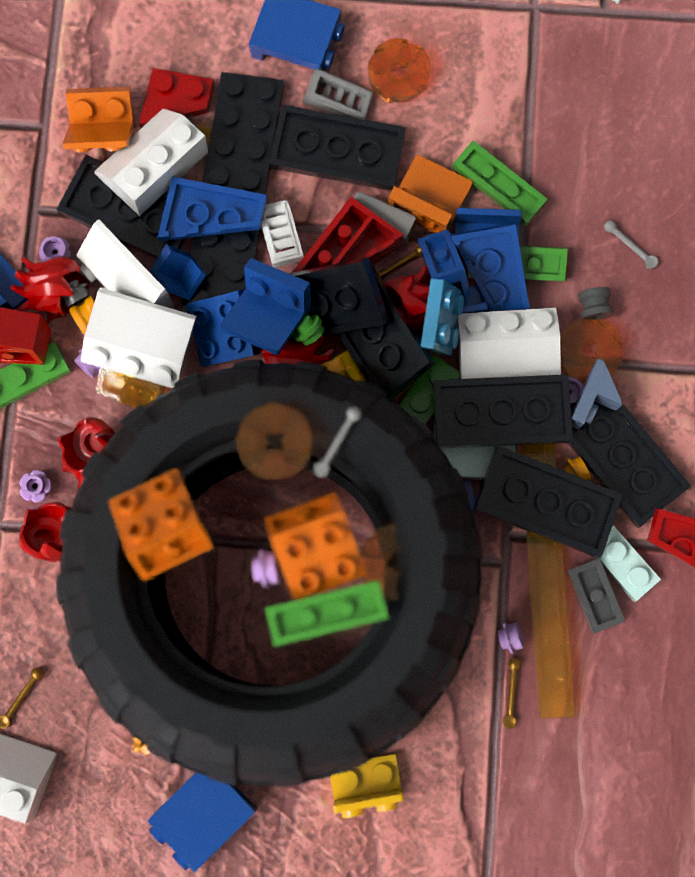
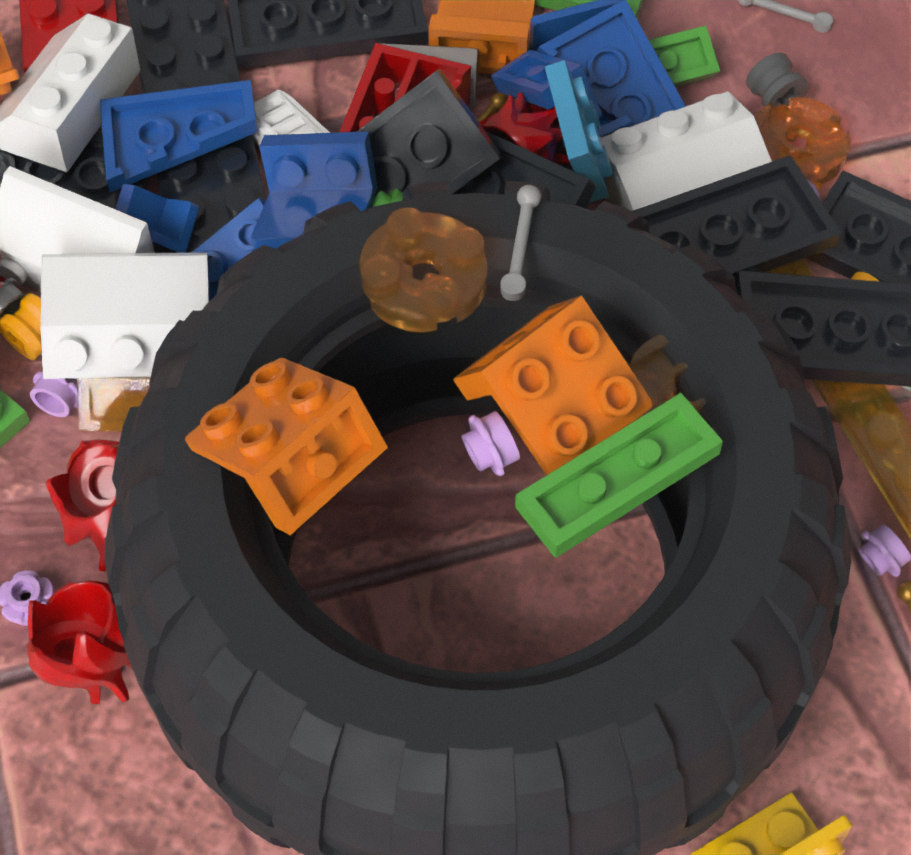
camera: 25 degrees left, 20 degrees down
sand blue slope [571,359,622,430] -> none

